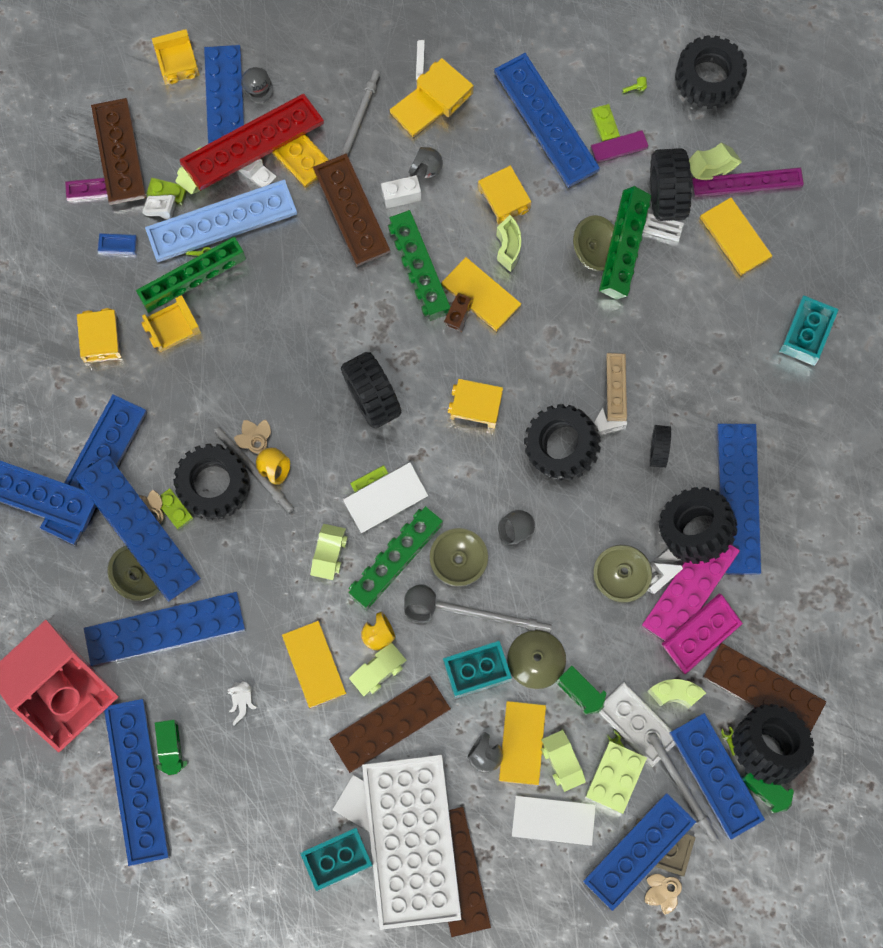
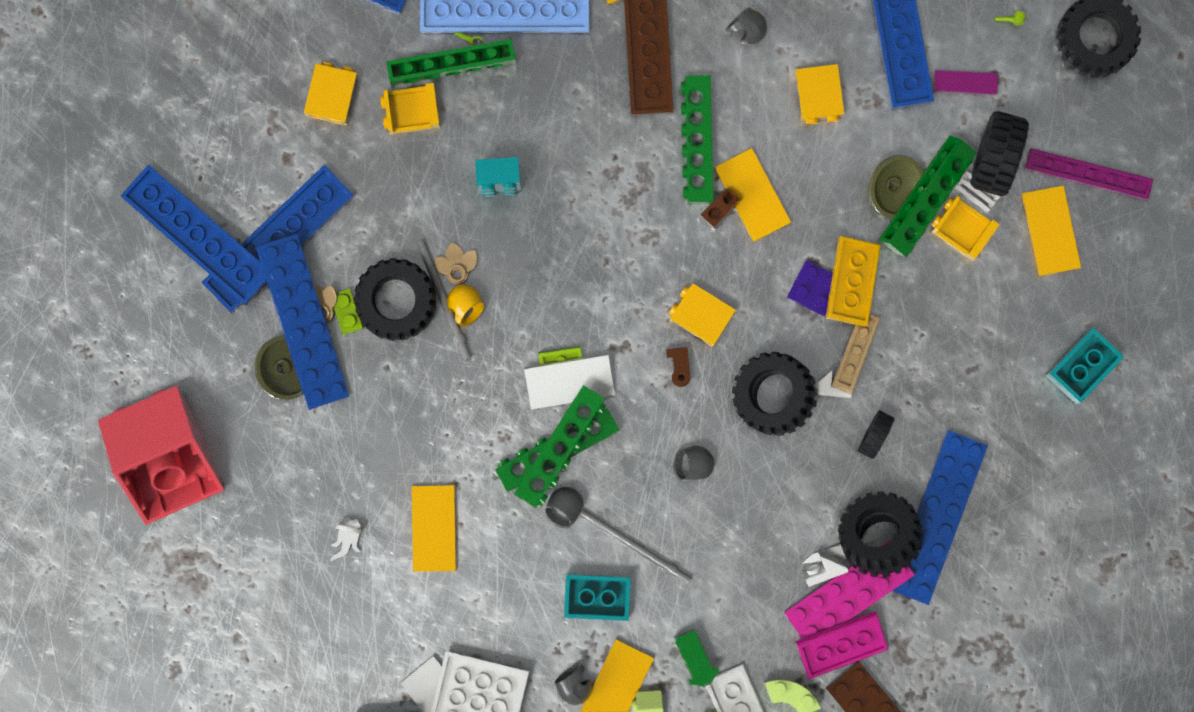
camera: 15 degrees right, 10 degrees up
blue plate [83,592,245,667] -> none
blue plate [104,699,170,866] -> none
green piece [155,720,188,775] -> none
yellowish green brick [310,524,348,580] -> none
reddish brown plate [329,676,451,773] -> none
black tyre [341,352,402,428] -> none
yellowish green brick [349,643,407,696] -> none
yellow helmet [361,611,396,650] -> none
white brick [381,175,422,209] -> none
olive dish [430,528,488,586] -> none
yellowish green brick [496,215,521,272] -> none
olive dish [507,630,566,689] -> none
lime plate [591,104,620,142] -> none
olive dish [594,545,652,602] -> none
yellowish green brick [689,142,742,180] -> none
none -> teal brick [475,157,521,197]
none -> green brick [514,385,606,508]
none -> reddish brown leg [666,347,690,388]
none -> dark purple plate [786,260,833,317]
none -> yellow tile [825,236,881,327]
none -> yellow panel [931,195,1000,261]

